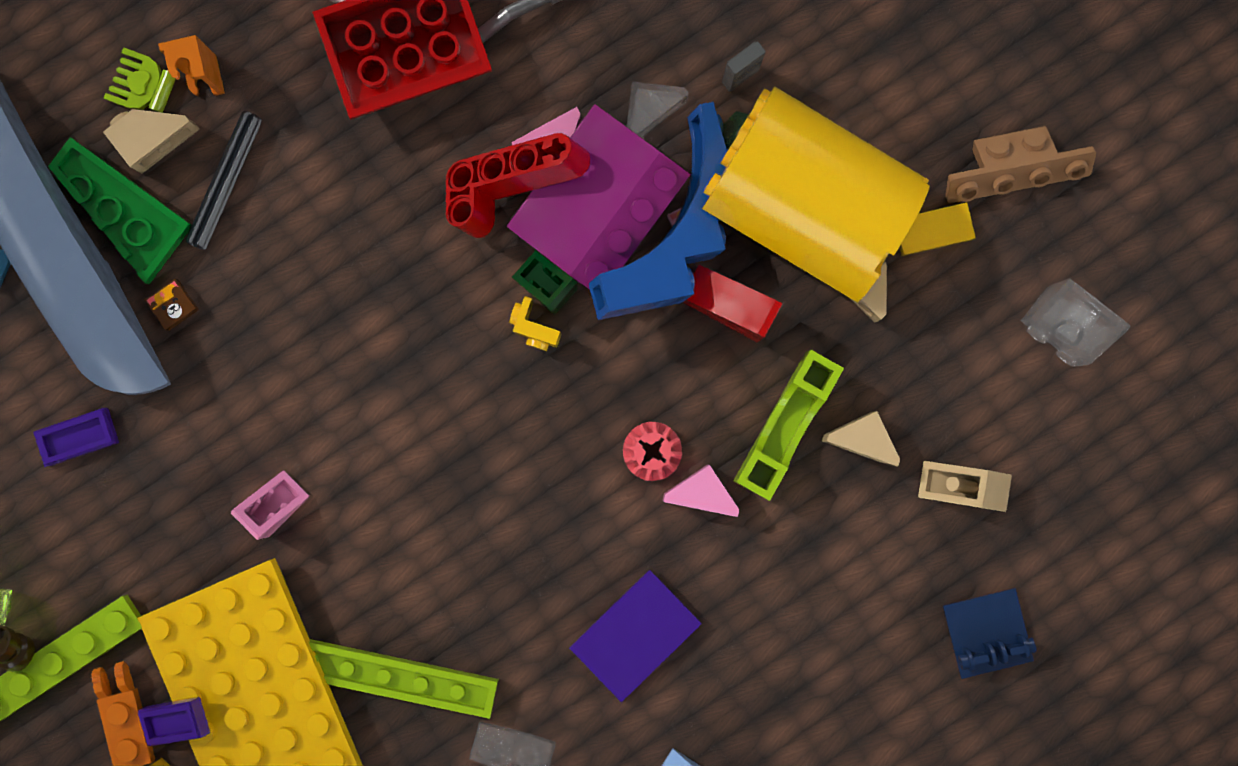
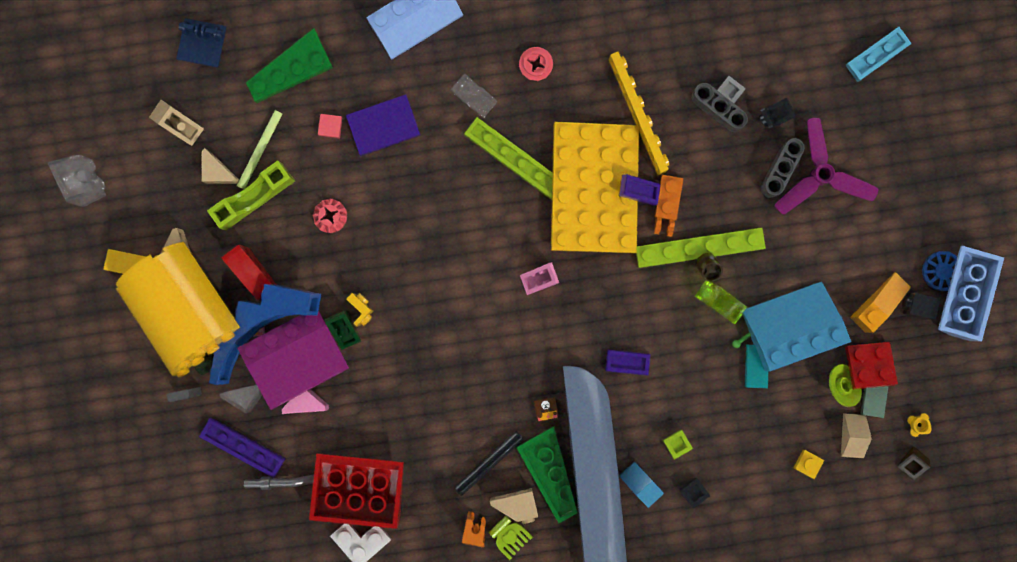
camera: 155 degrees left, 0 degrees up
red beam [446,133,591,238] -> none
bright pink slope [663,465,739,517] -> none
medium nougat bracket [946,126,1096,203] -> none
none -> dark purple tile [199,417,286,478]
none -> yellowish green bar [237,110,282,189]
none -> green wing [246,28,333,103]
none -> coral tile [318,114,343,139]

